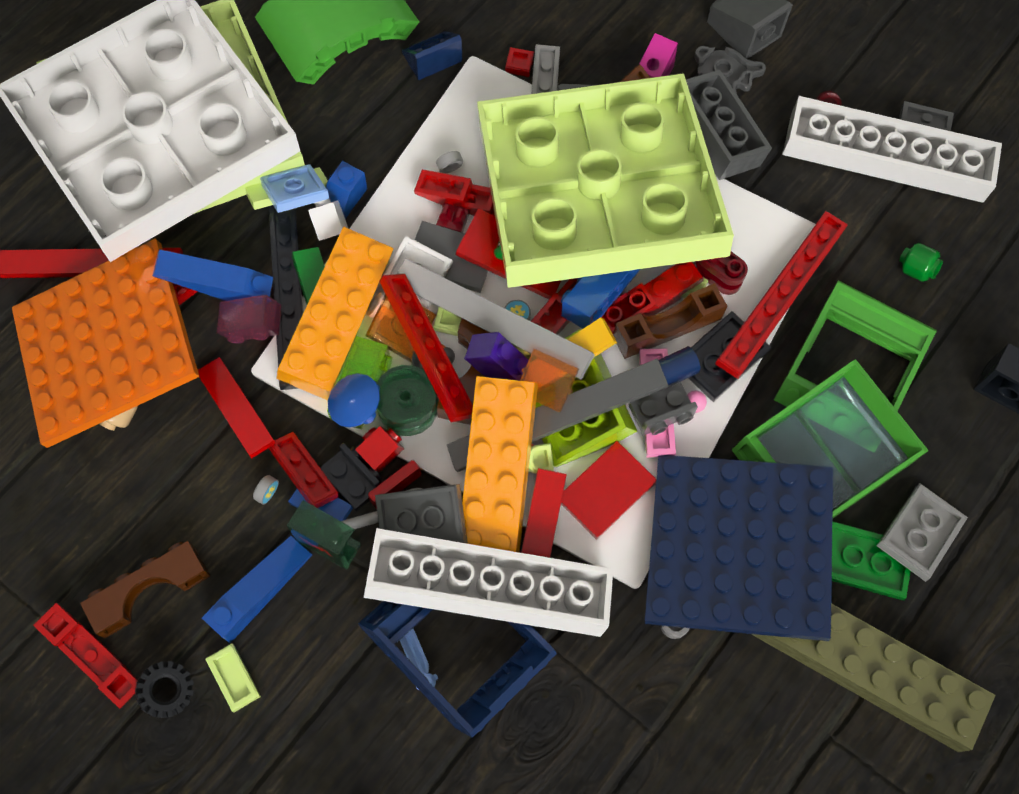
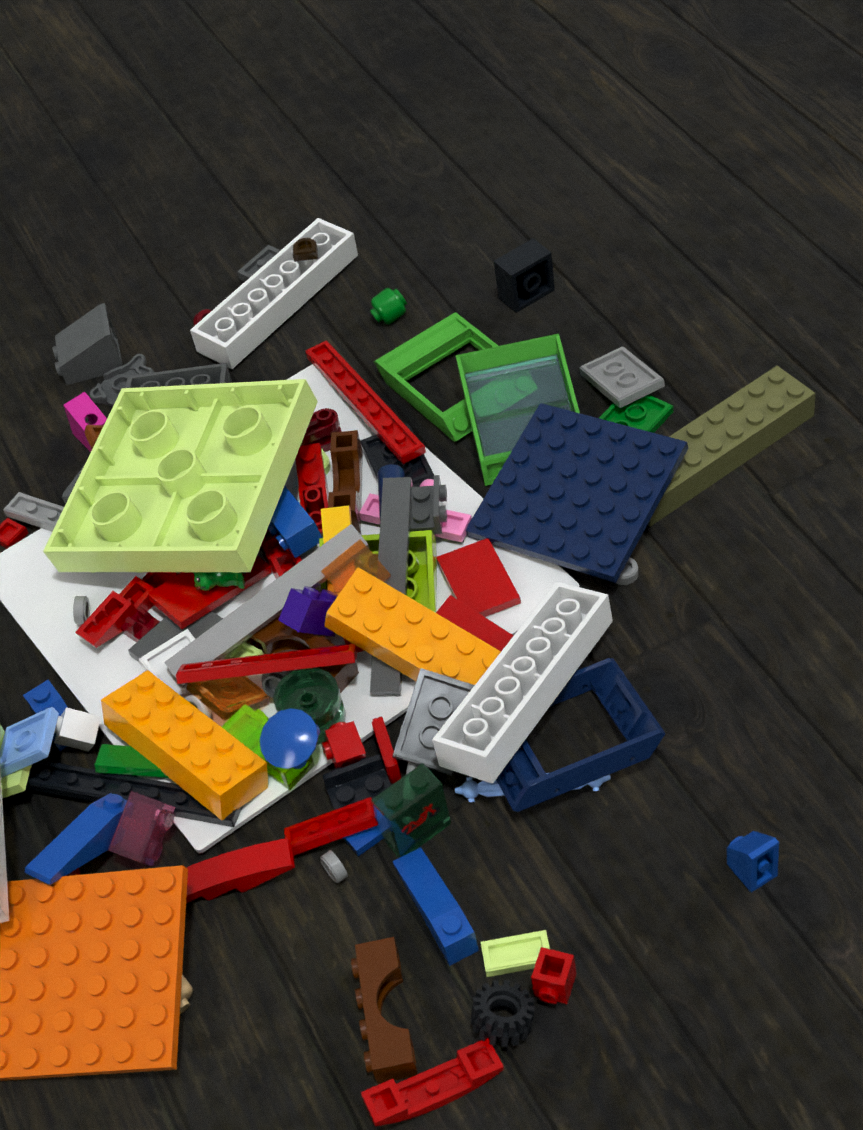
camera: 55 degrees left, 20 degrees down
none -> dark brown tile [293,238,318,262]
none -> red brick [531,947,577,1004]

